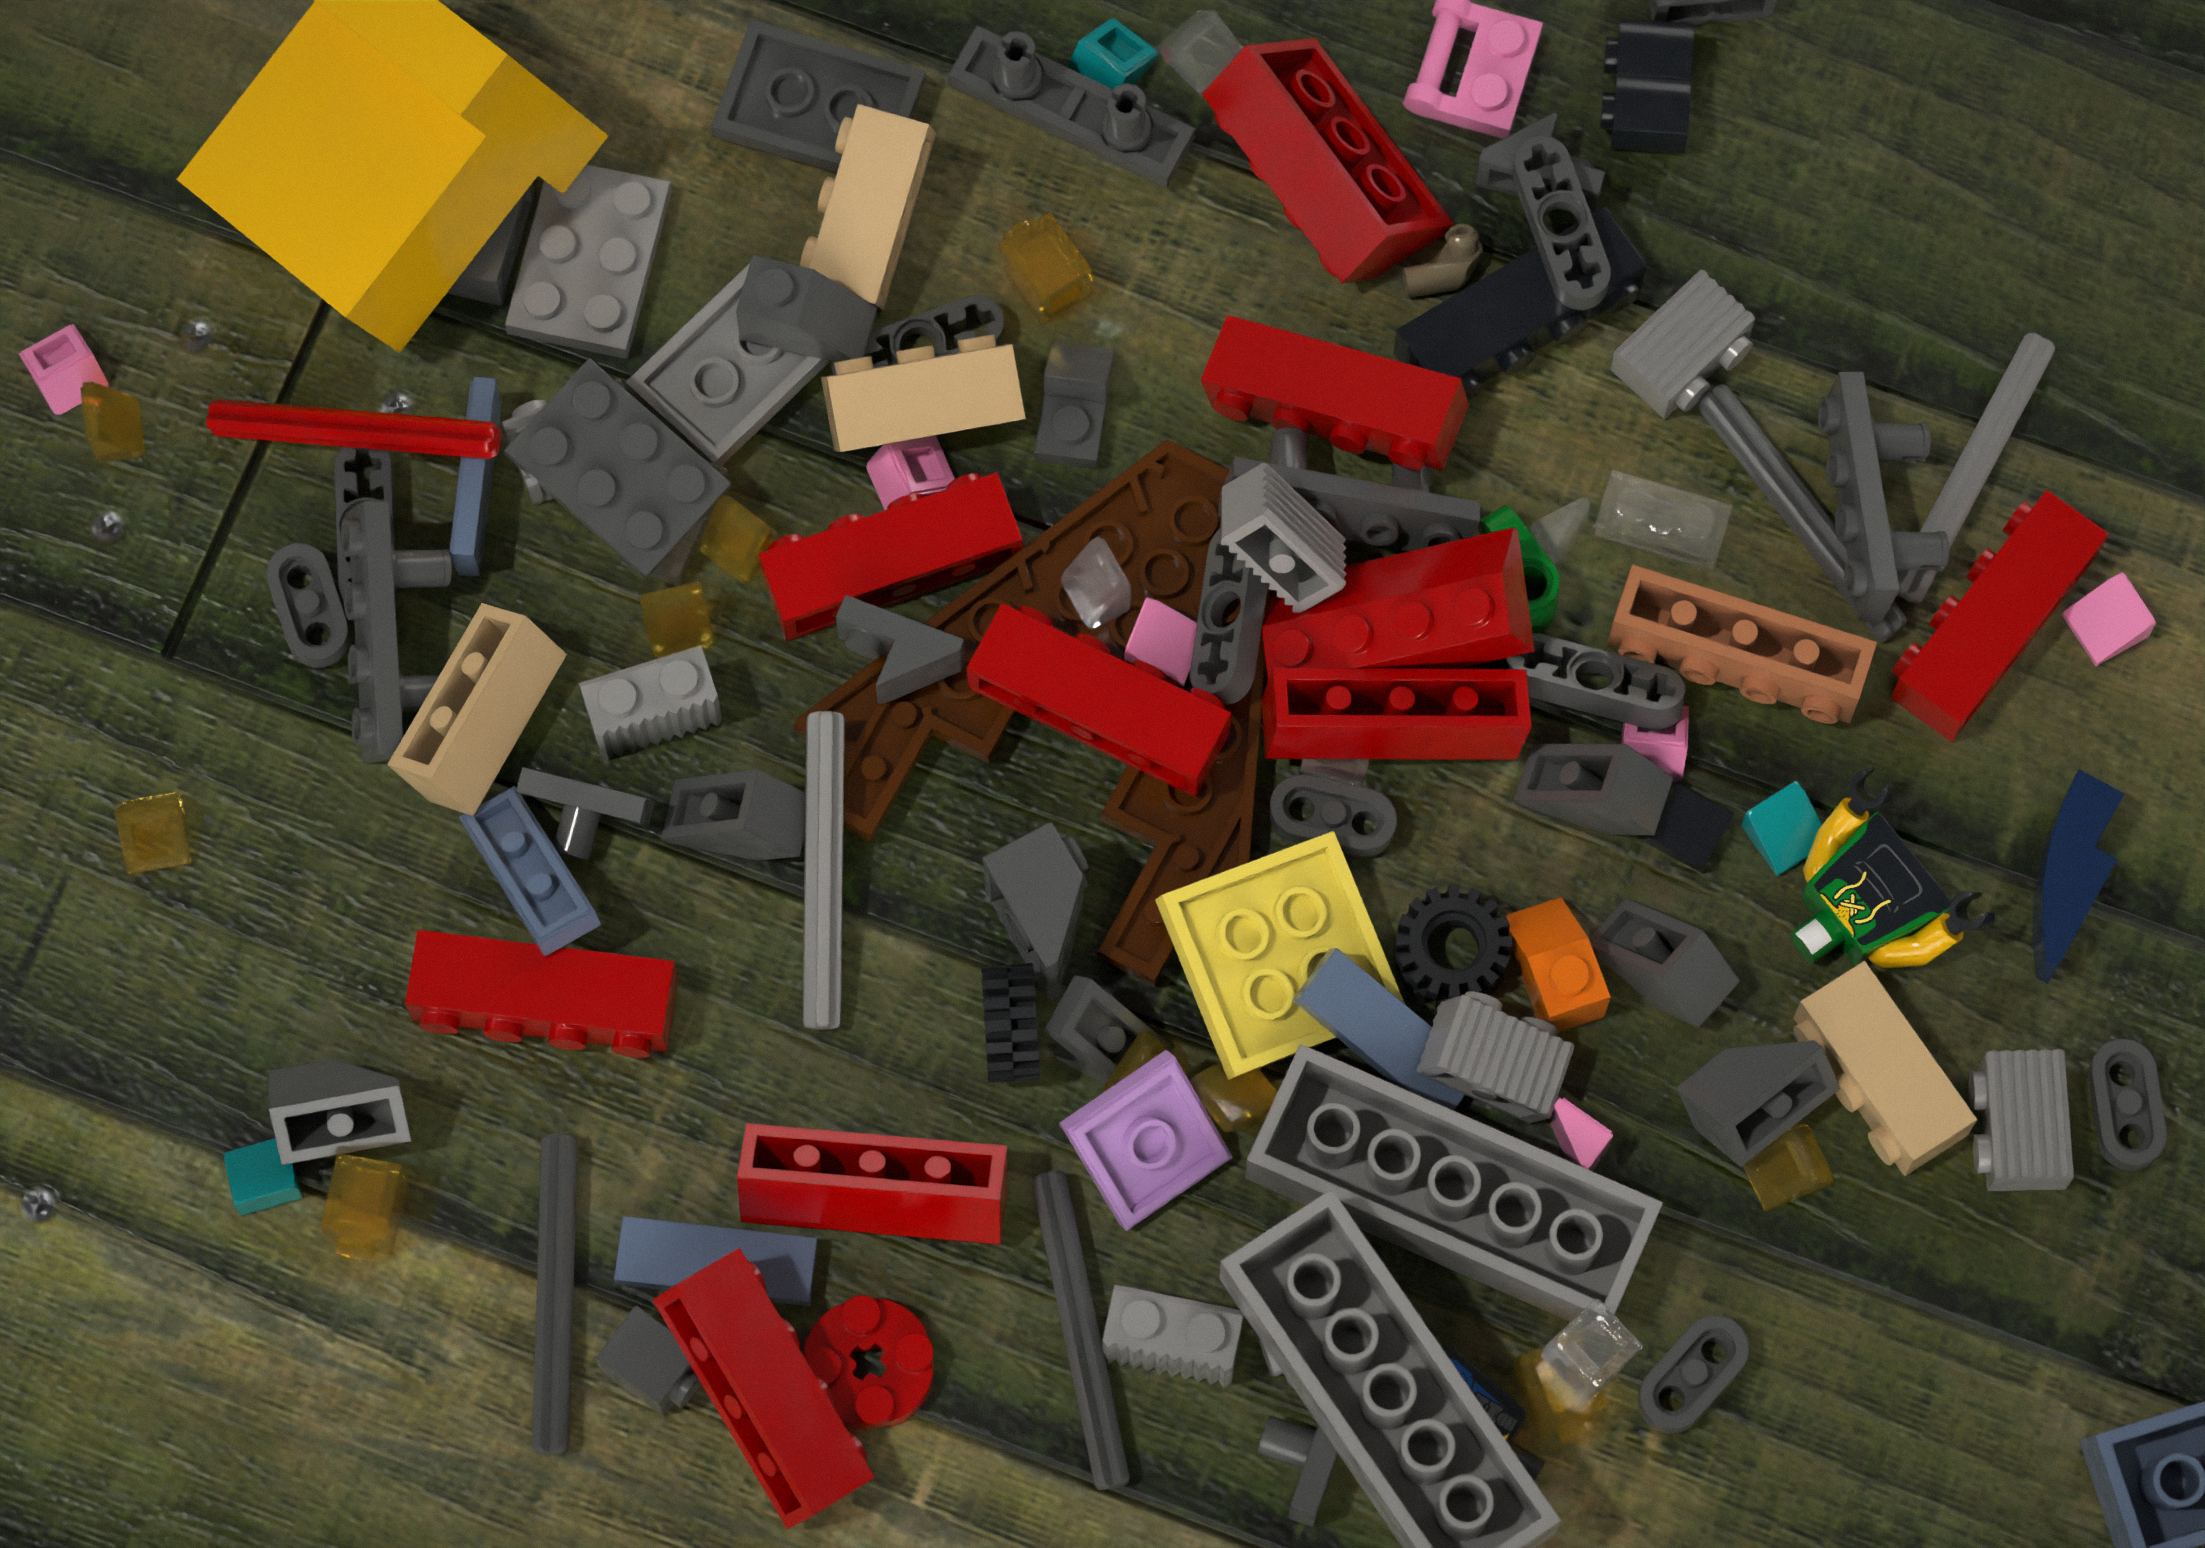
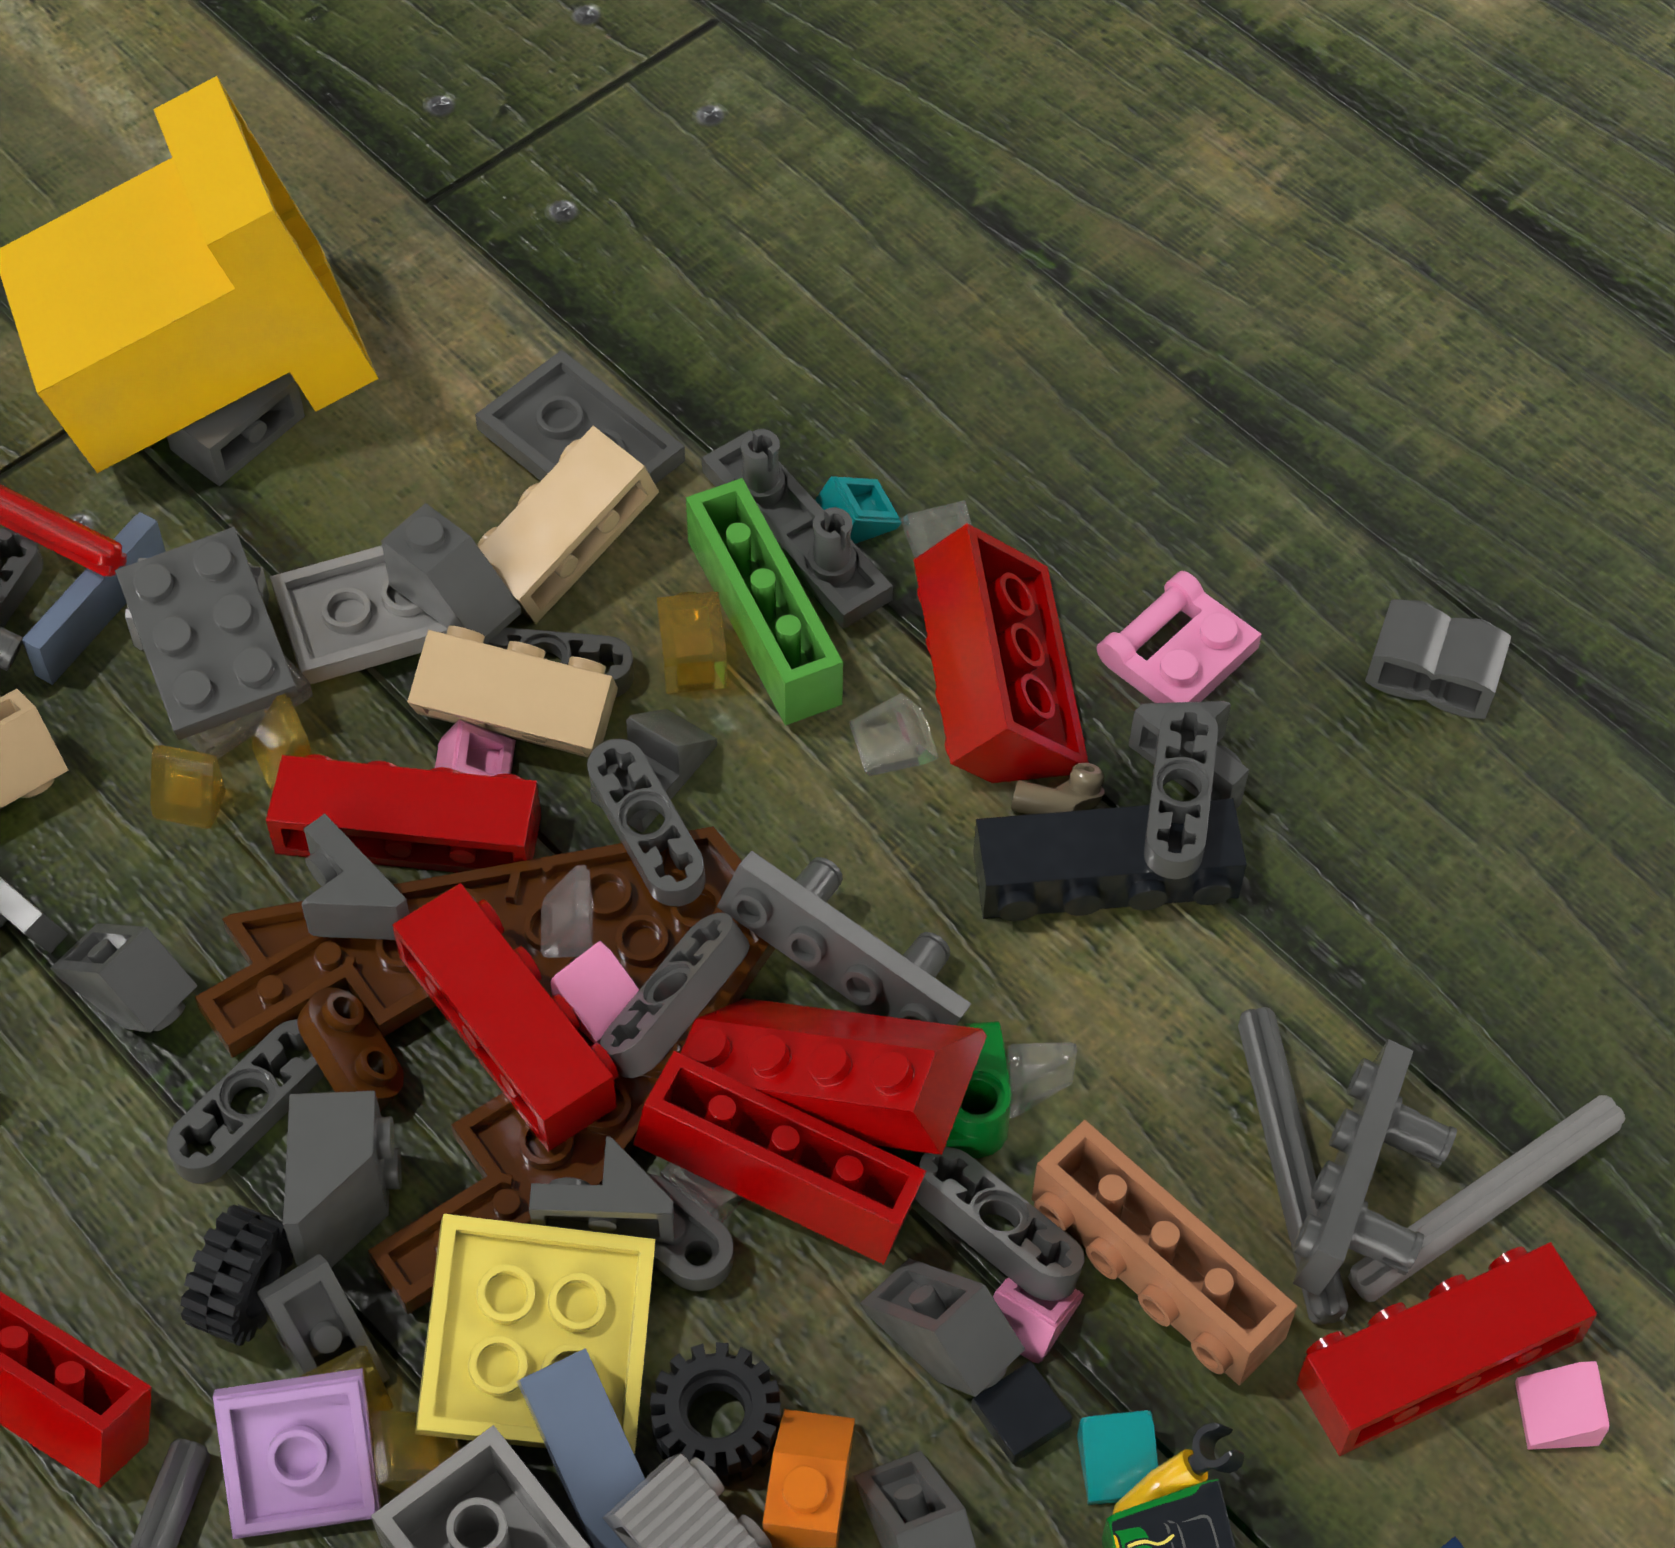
camera: 25 degrees right, 15 degrees down
light grey plate [505,165,672,359] -> none
light grey brick [579,645,722,760] -> none
light grey axle [802,711,845,1030] -> none
red brick [1201,315,1469,471] -> none
light grey brick [1221,463,1347,613] -> none
clear plate [1593,470,1733,570] -> none
black brick [1600,19,1694,154] -> none
light grey brick [1610,270,1755,419] -> none
none -> dark grey beam [167,1019,325,1184]
none -> reddish brown plate [297,988,404,1111]
none -> dark grey slope [529,1137,675,1243]
none -> dark grey beam [587,739,706,906]
none -> bright green brick [686,478,843,726]
none -> clear slope [849,693,938,776]

